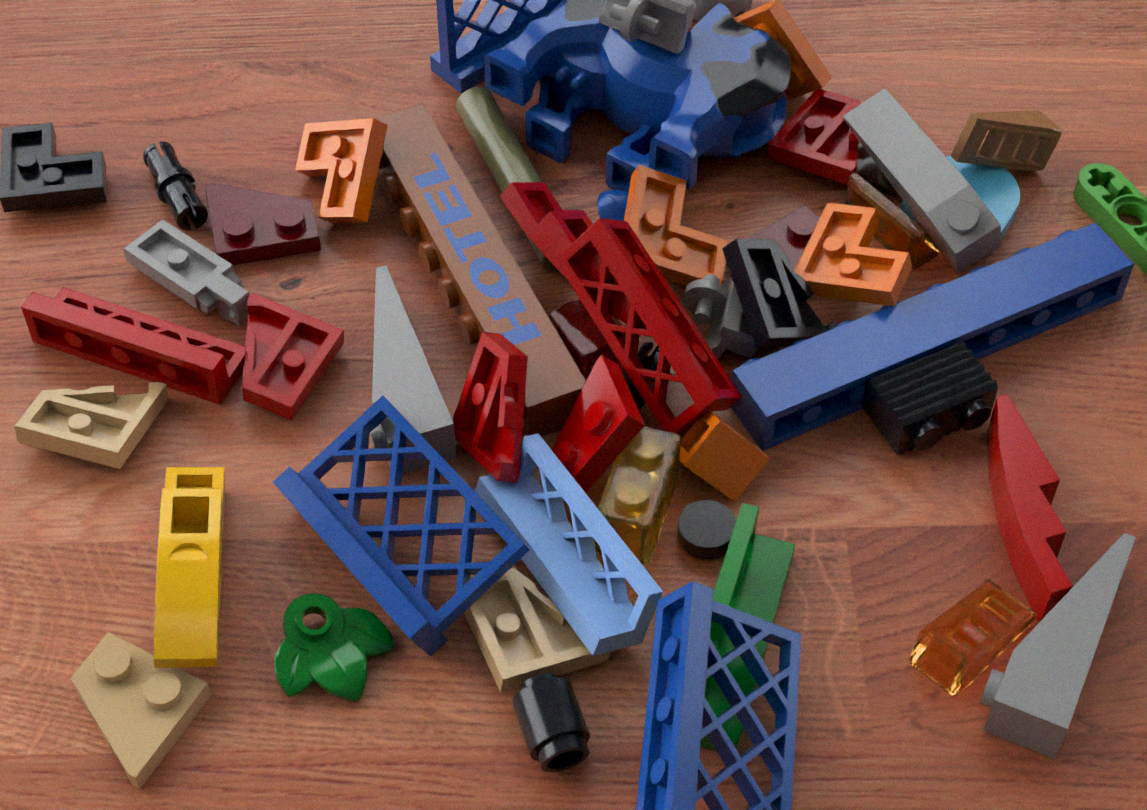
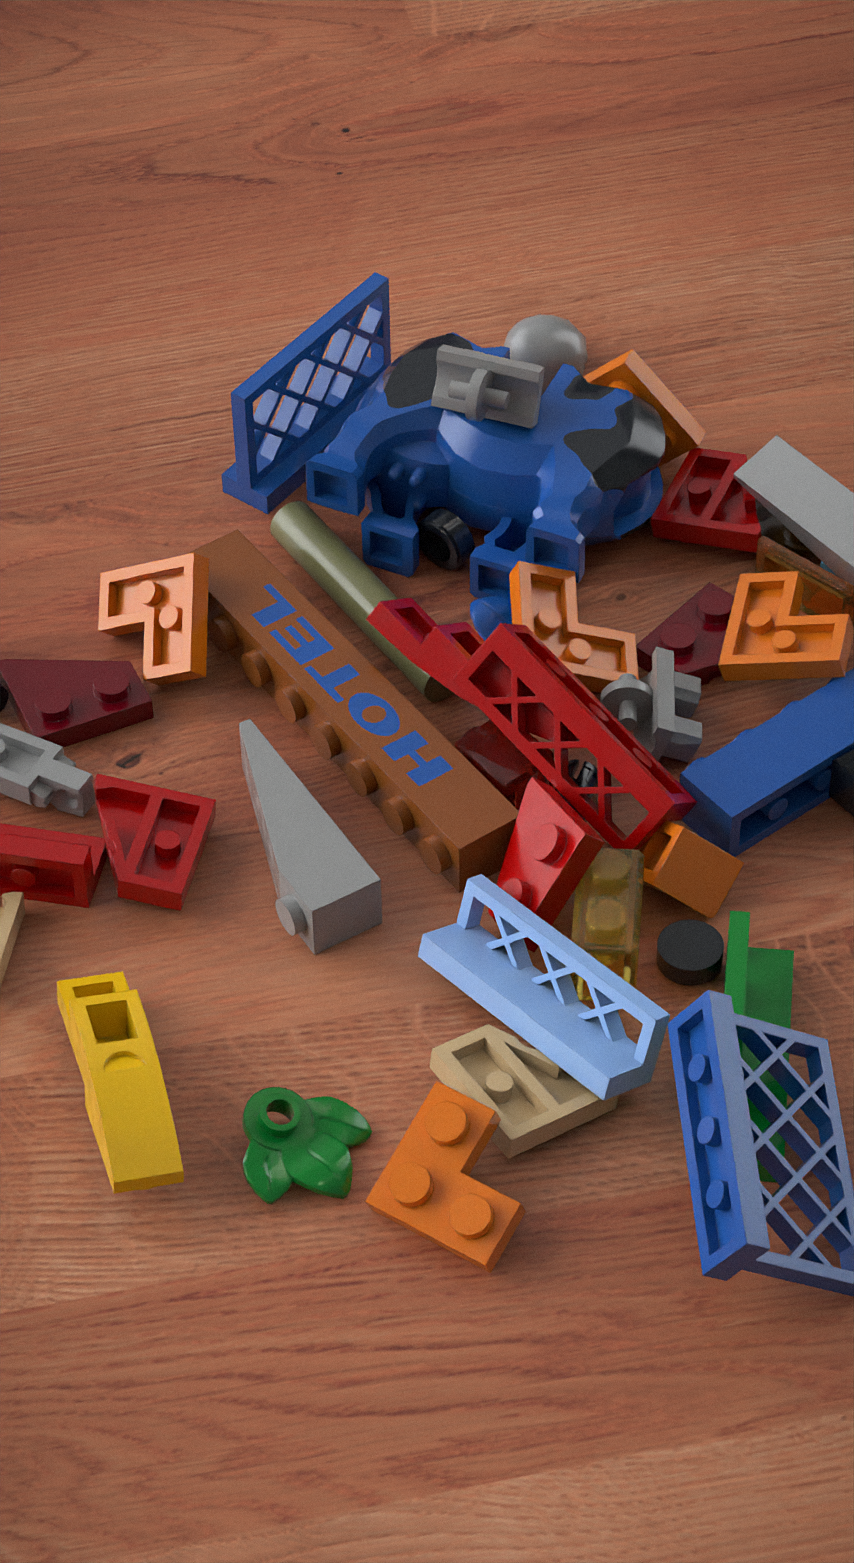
camera: 10 degrees left, 5 degrees down
tan wing [70,632,211,789] -> none
blue fence [273,395,530,656] -> none
red wing [453,331,528,483] -> none
black brick [512,673,590,772] -> none
black wing [722,239,837,347] -> none
none -> orange plate [365,1081,526,1273]
none -> black tile [417,509,475,570]

